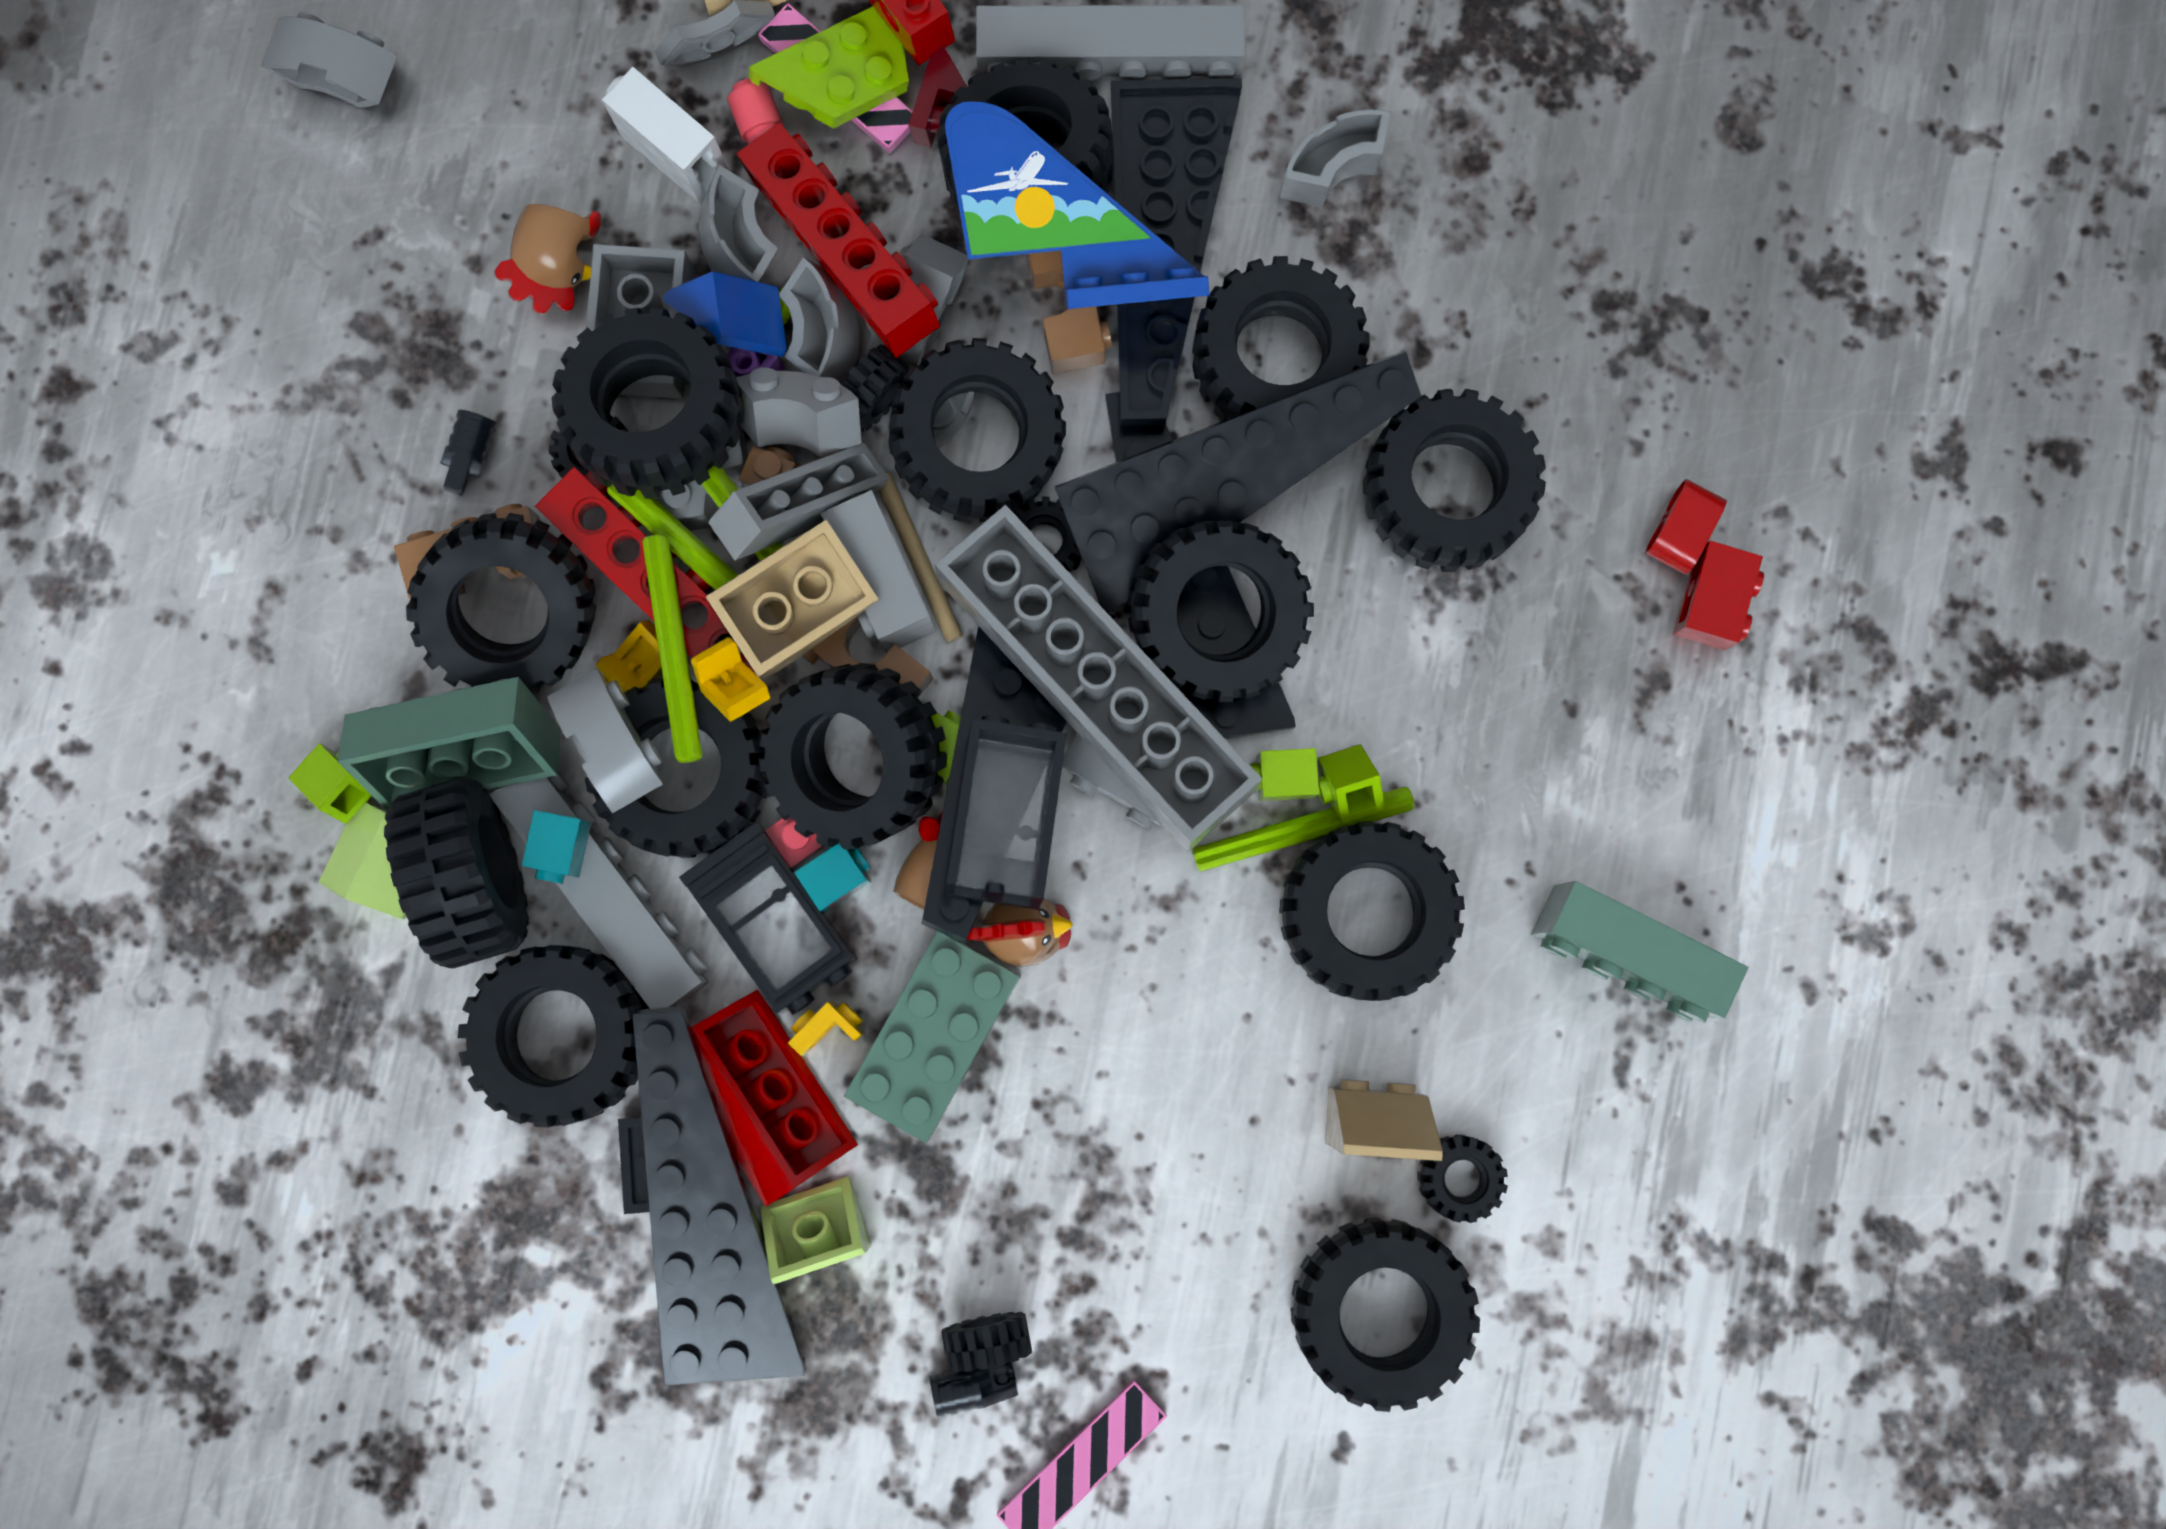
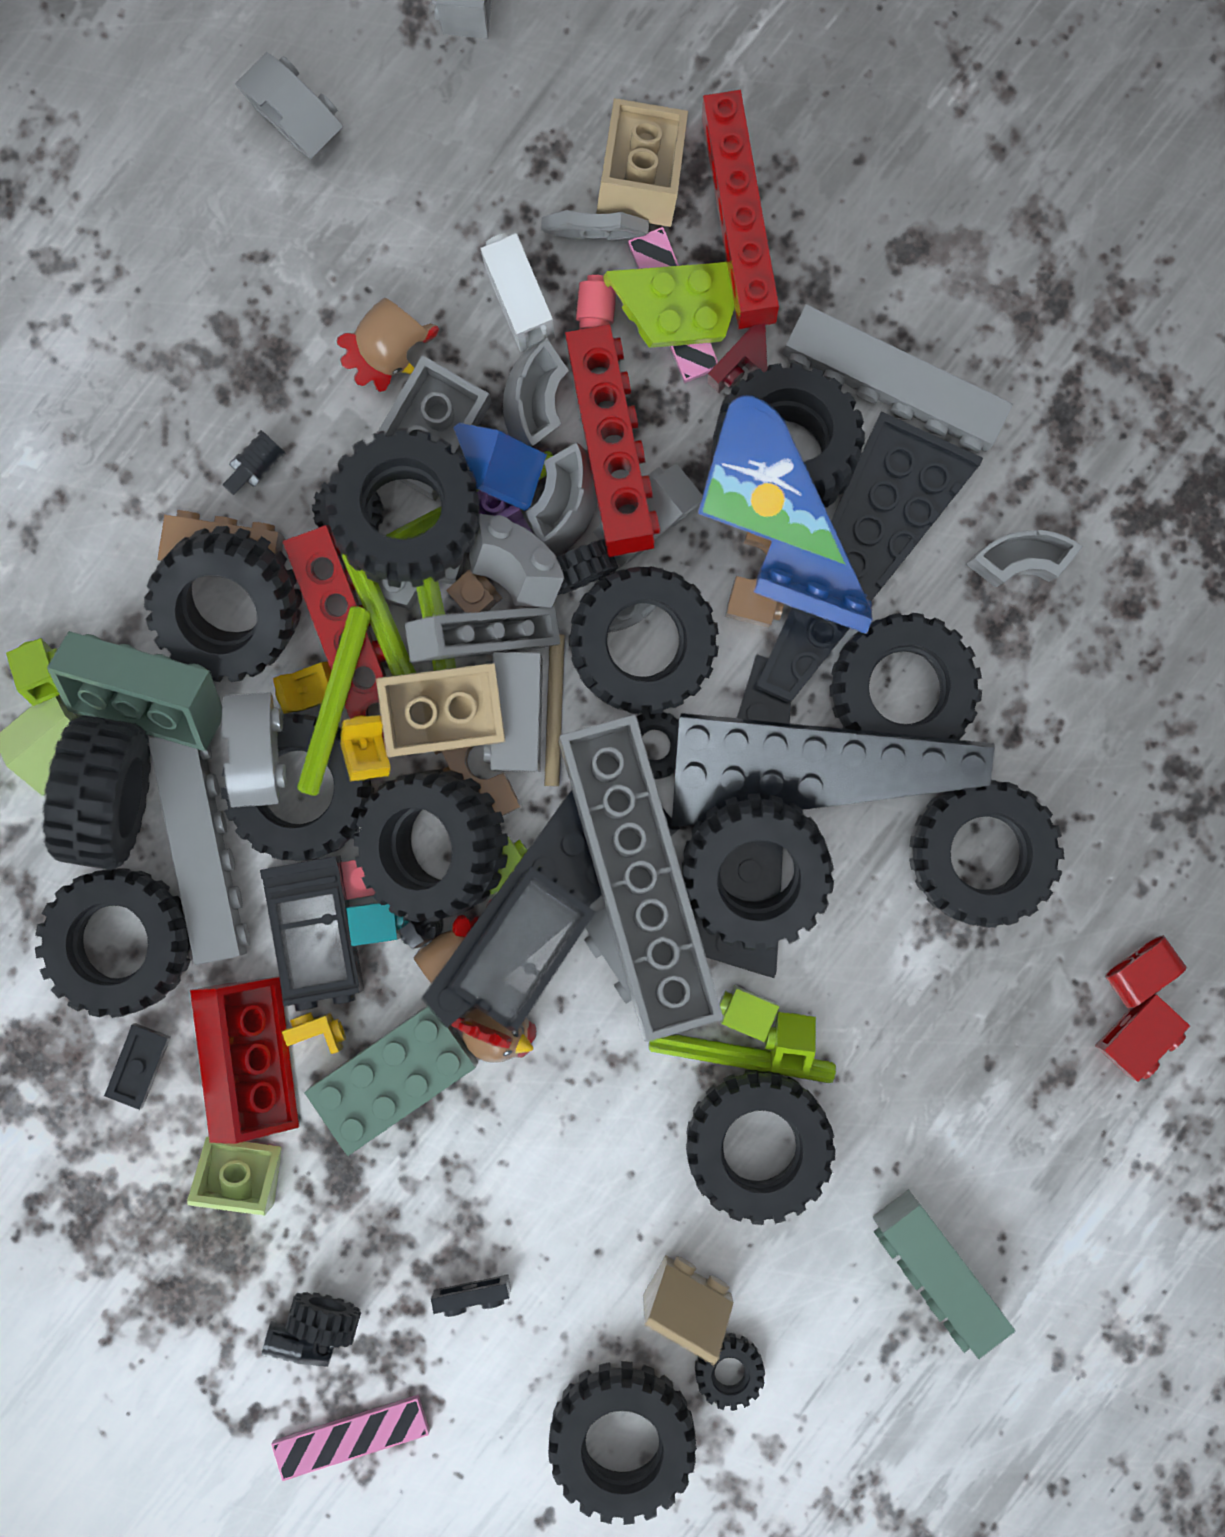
camera: 30 degrees right, 5 degrees up
teal brick [521,810,591,884] -> none
wing [633,1007,806,1385] -> none
none -> black hinge [399,918,444,949]
none -> black plate [431,1274,511,1317]

